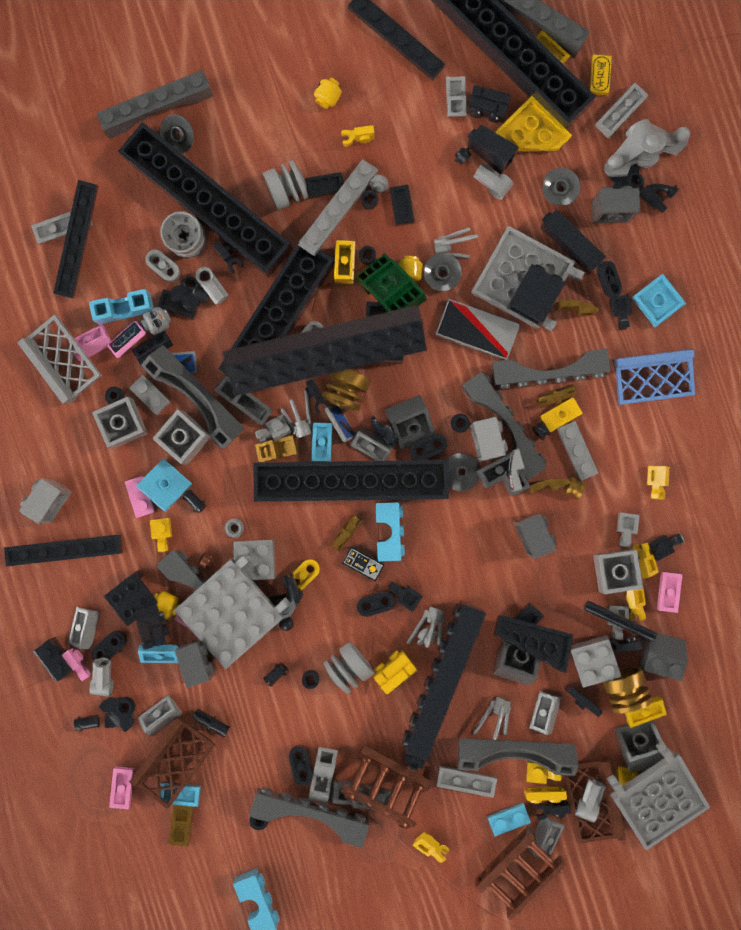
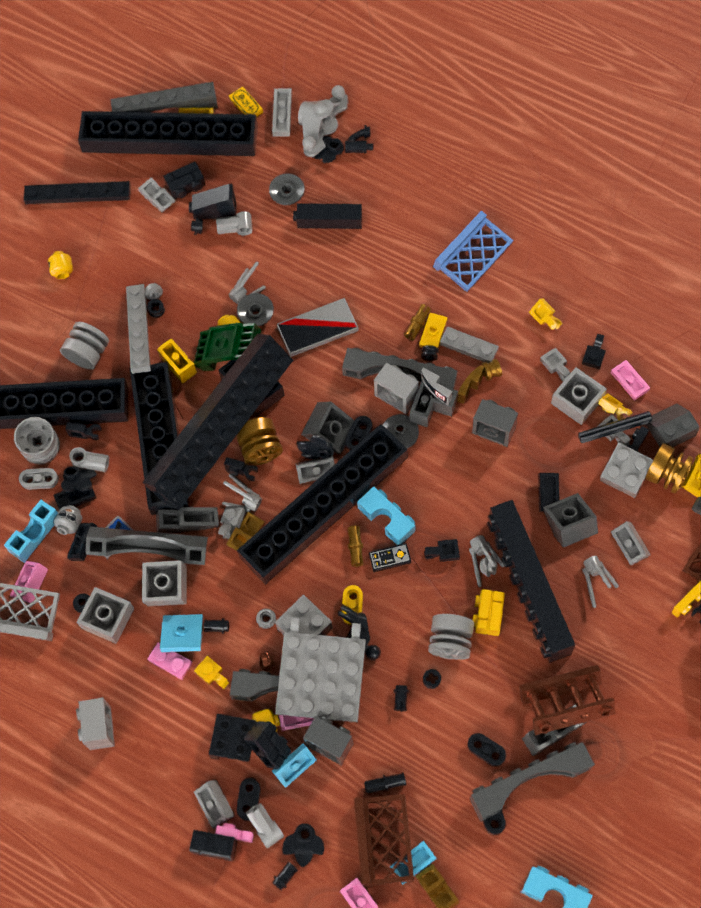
camera: 35 degrees left, 20 degrees down
black plate [4,534,123,566] -> none
slope [108,321,146,358] -> none
light grey plate [129,375,171,415] -> none
light grey slope [138,695,182,736] -> none
black plate [304,172,344,199] -> none
light grey brick [308,747,338,804] -> none
medium azure plate [312,423,332,462] -> none
slope [325,405,356,443] -> none
yellow plate [341,125,374,147] -> none
black plate [357,591,395,617] -> none
black bush [359,246,376,265] -> none
black tile [390,185,415,226] -> none
black plate [403,753,425,772] -> none
yellow plate [412,832,450,863] -> none
light grey plate [436,765,497,798] -> none
black plate [451,414,470,433] -> none
dark grey arch [457,738,578,776] -> none
light grey plate [471,226,585,331] -> none
medium azure plate [487,802,531,836] -> none
dark grey arch [491,349,610,389] -> none
black wing [494,615,573,673] -> none
yellow plate [495,96,572,151] -> none
black brick [507,264,566,326] -> none
yellow plate [526,761,562,784] -> none
pearl gold slope [556,300,599,317] -> none
black plate [565,684,603,718] -> none
dark grey brick [591,186,640,224] -> none
black plate [597,261,622,297] -> none
black plate [609,295,633,331] -> none
medium azure plate [632,274,686,328] -> none
yellow plate [632,542,659,578] -> none

